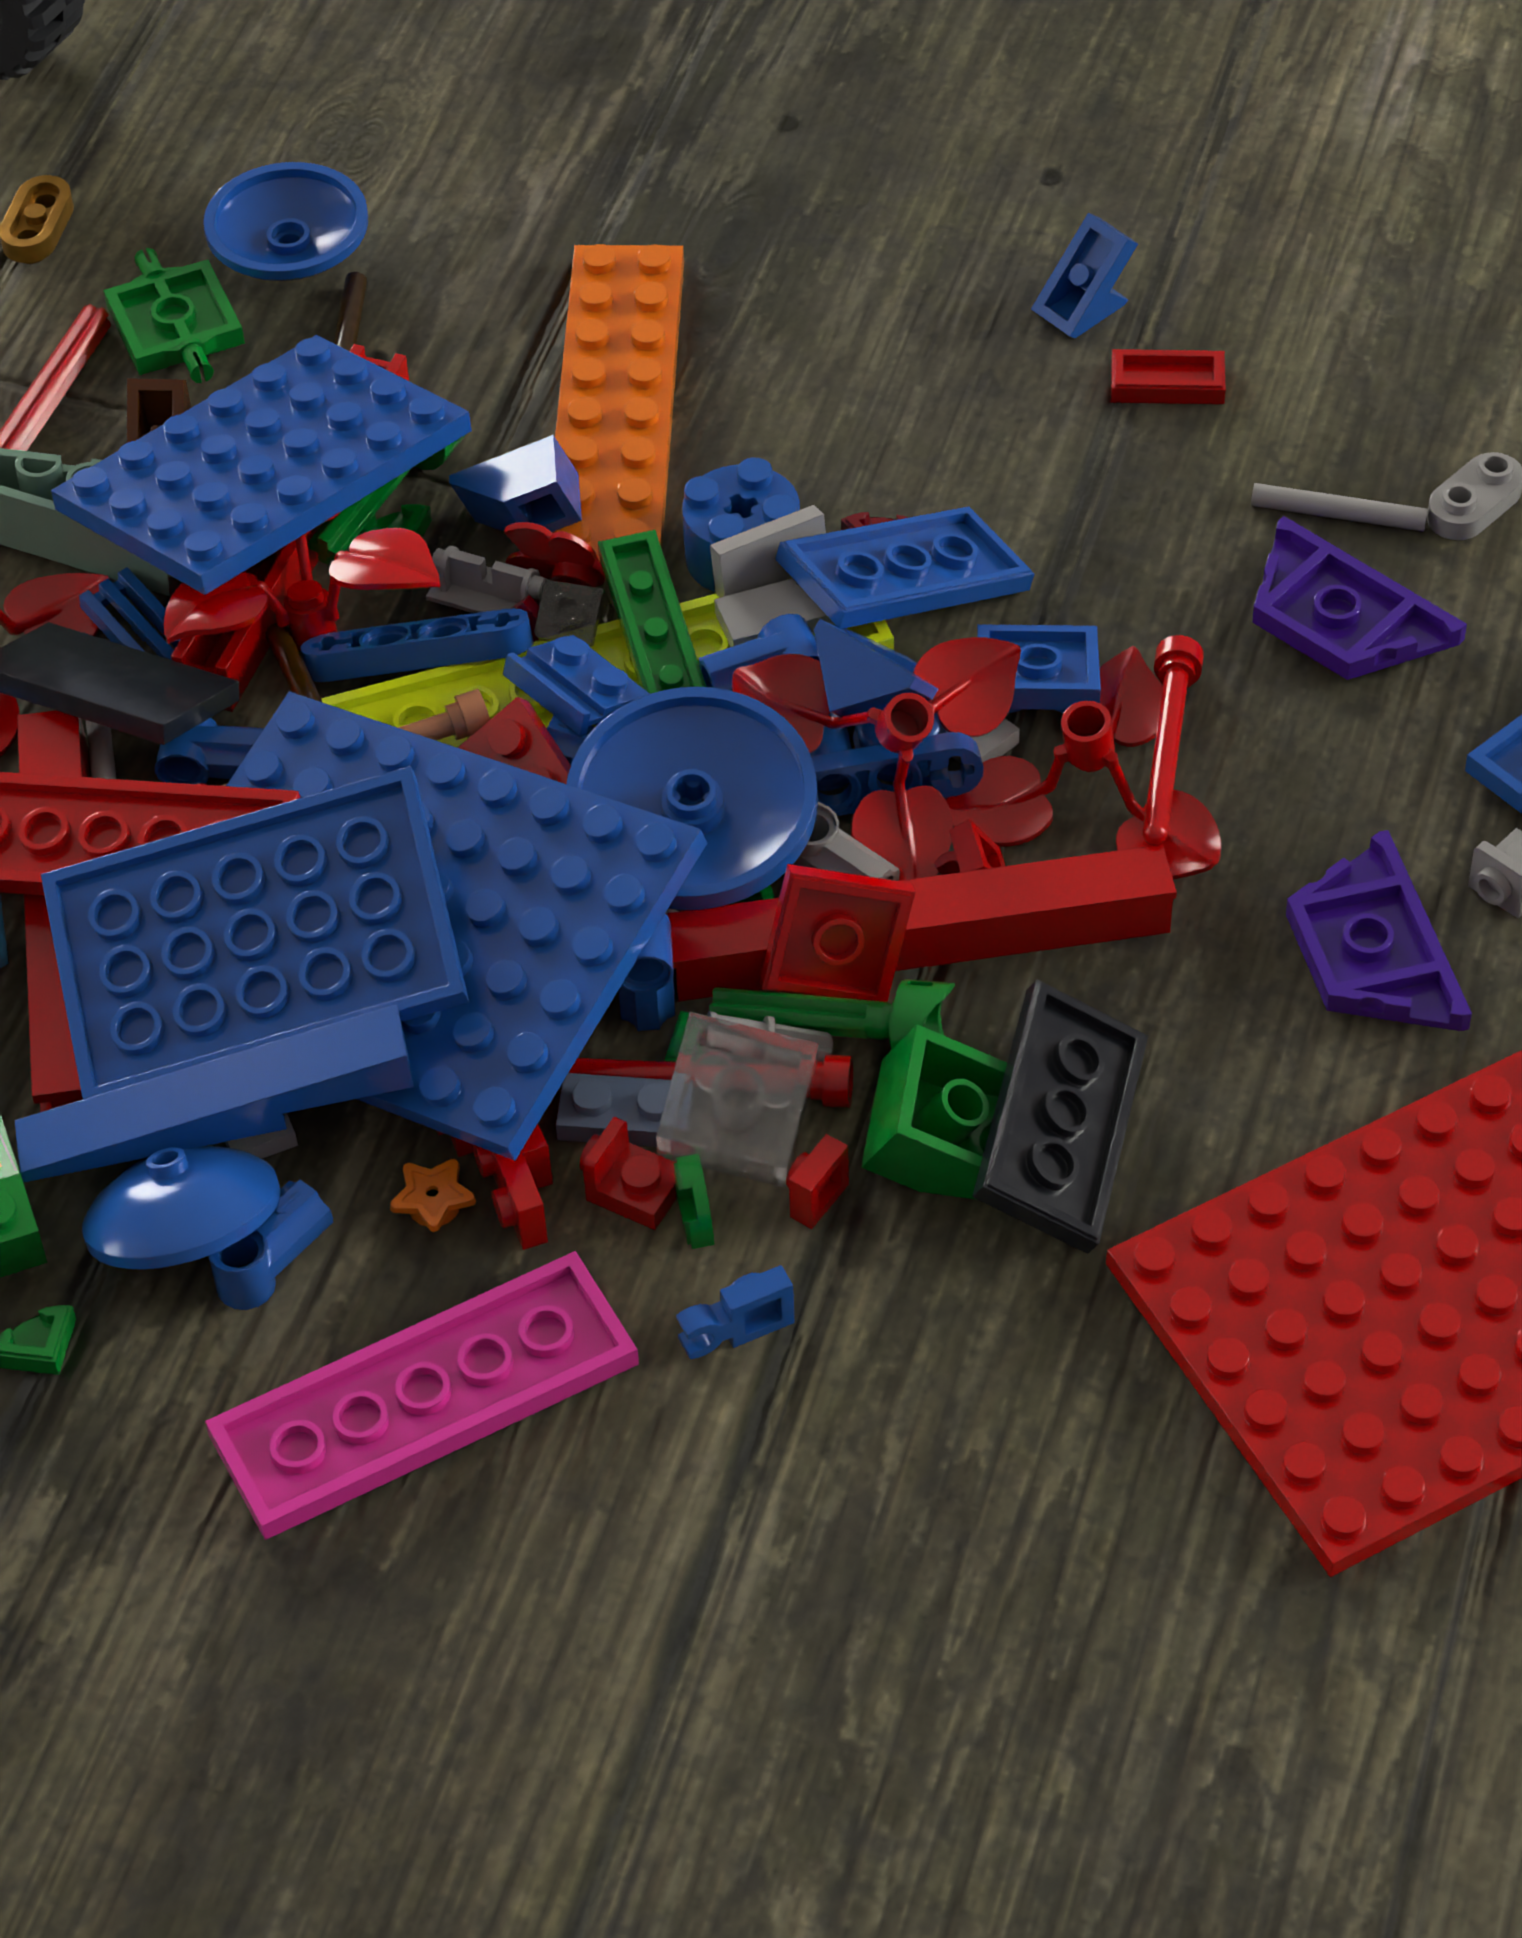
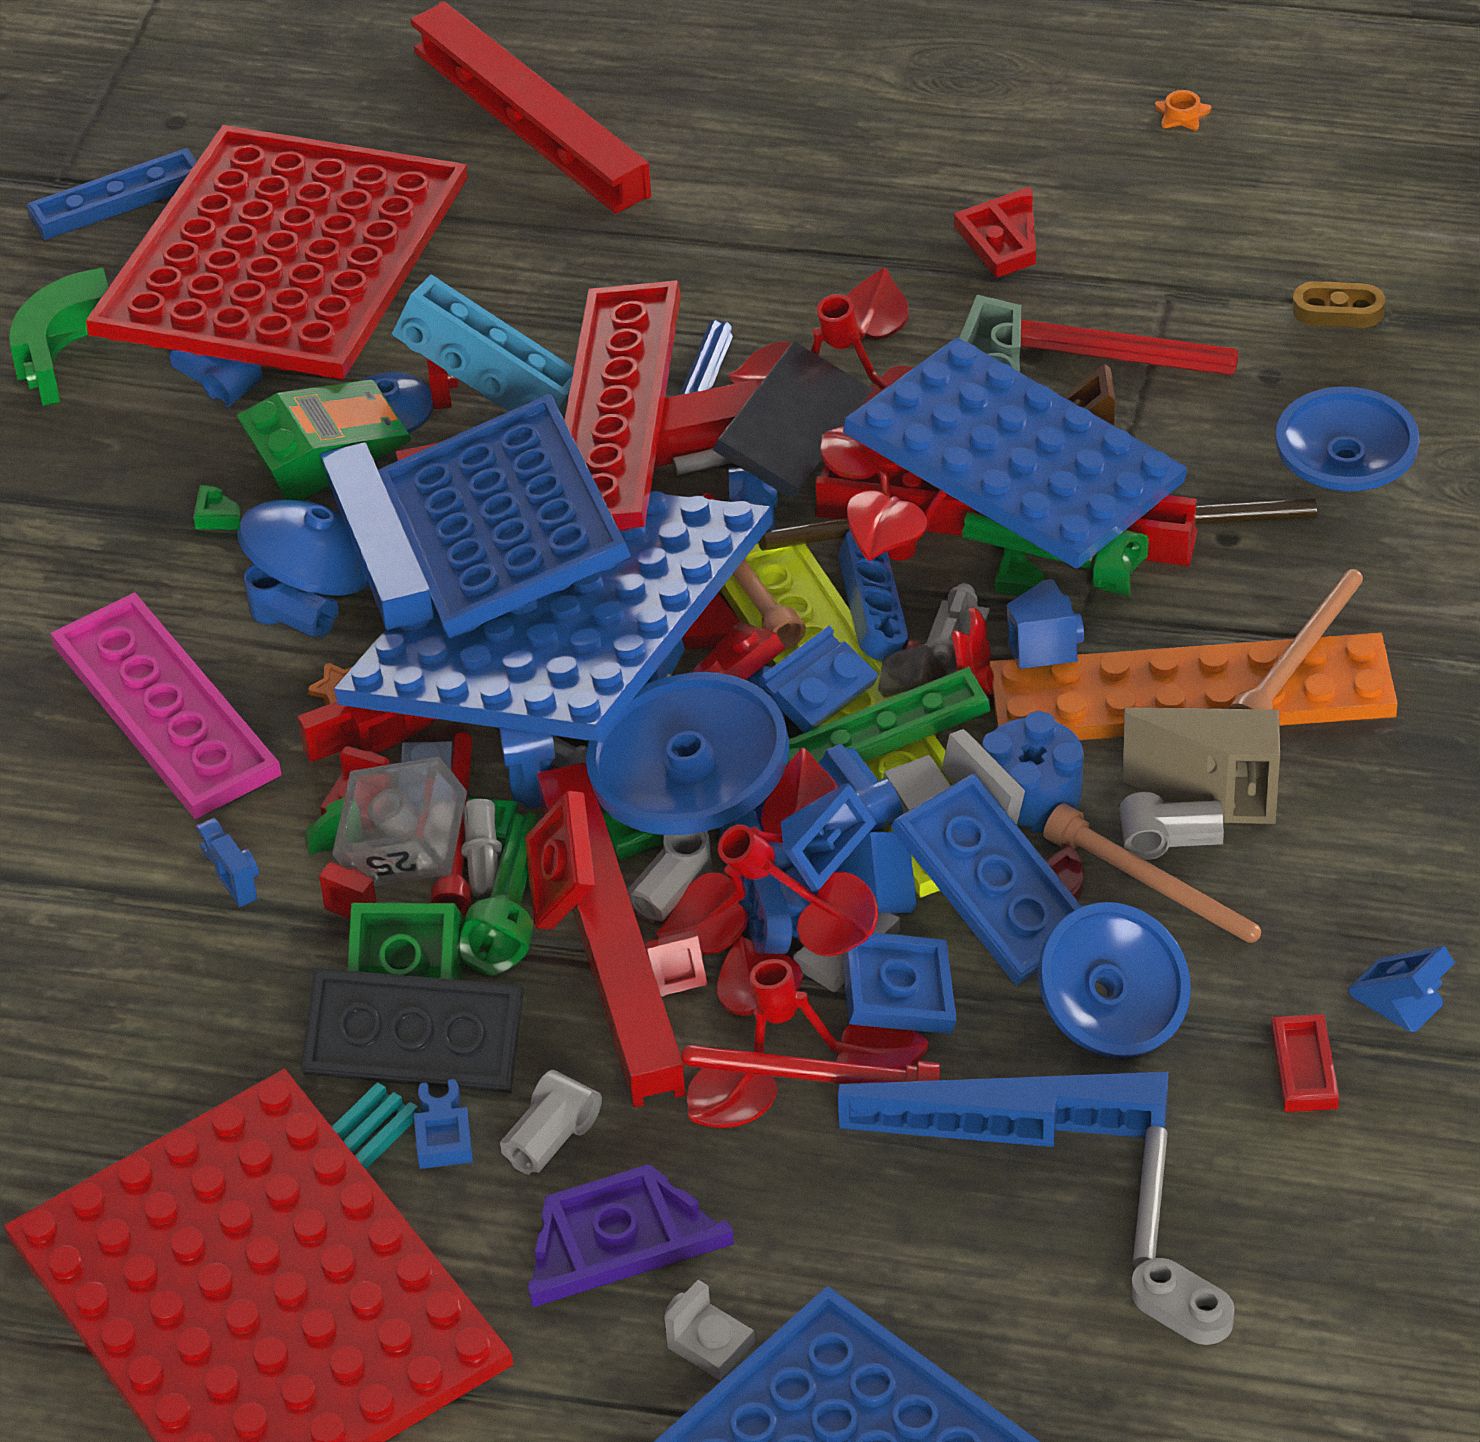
camera: 85 degrees right, 5 degrees down
green plate [103,248,245,383] -> none
dark purple wing [1252,516,1467,680] -> none
none -> teal tile [332,1082,419,1169]
none -> blue plate [414,1079,473,1169]
none -> light grey piece [500,1070,602,1175]
none -> blue slope [838,1072,1169,1147]
none -> blue dish [1038,902,1191,1058]
none -> nougat piece [1043,803,1261,943]
none -> light grey piece [1119,792,1224,860]
none -> dark tan slope [1123,707,1280,824]
none -> nougat piece [1228,569,1363,710]

